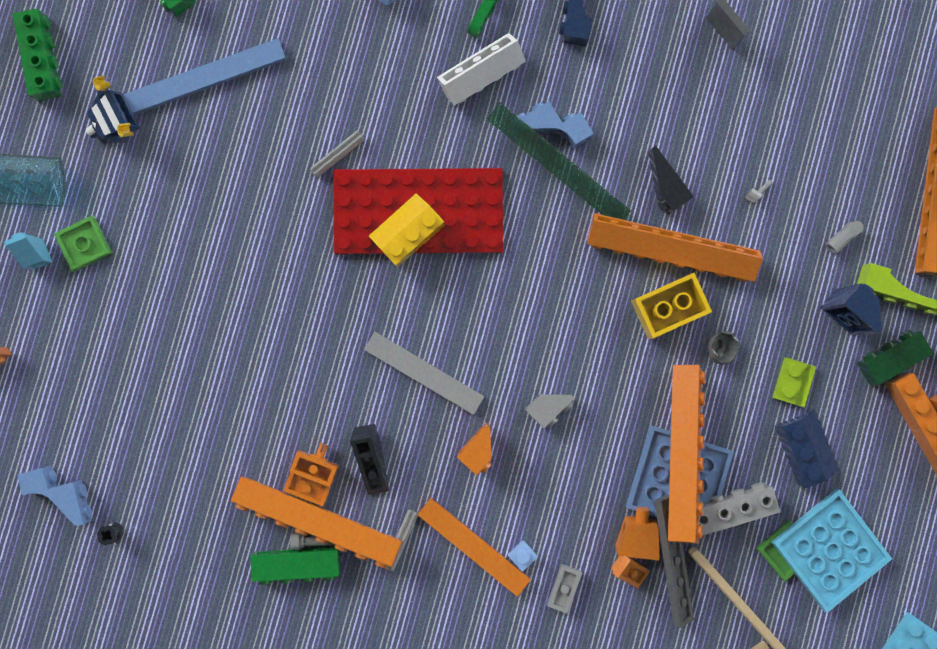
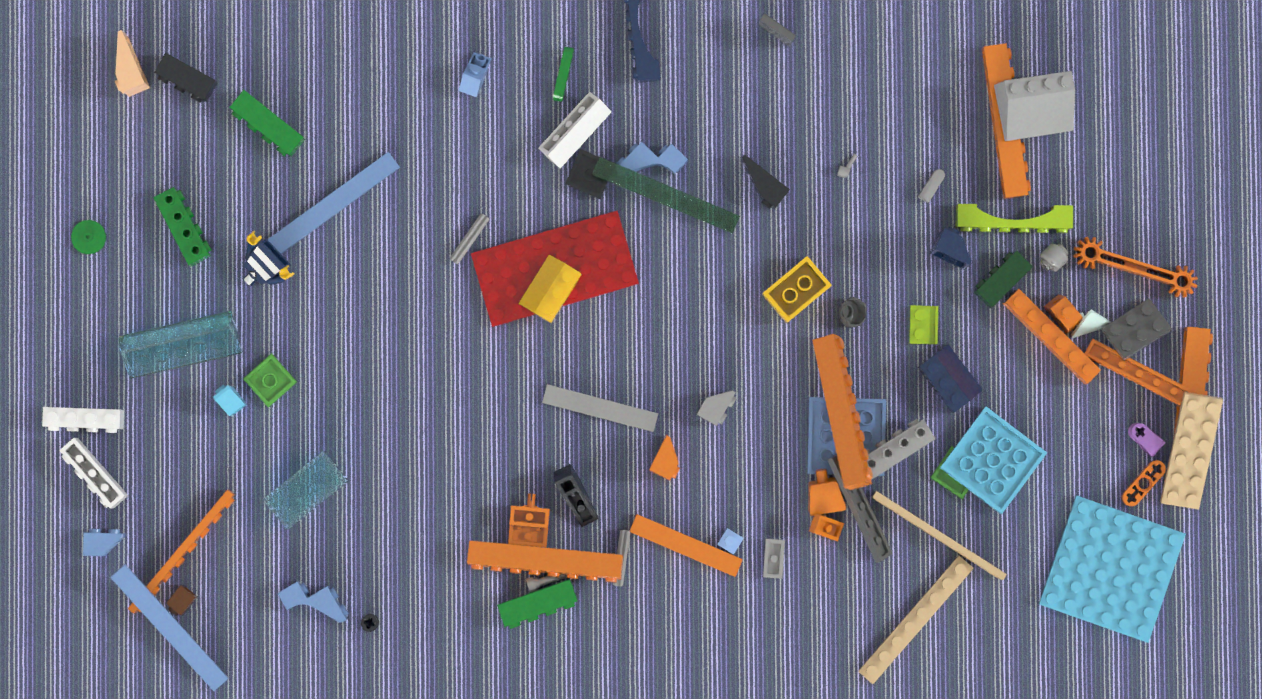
camera: 15 degrees left, 0 degrees up
orange brick [587,213,763,282] -> none
none -> clear light blue brick [263,451,349,530]
none -> black plate [565,149,615,199]

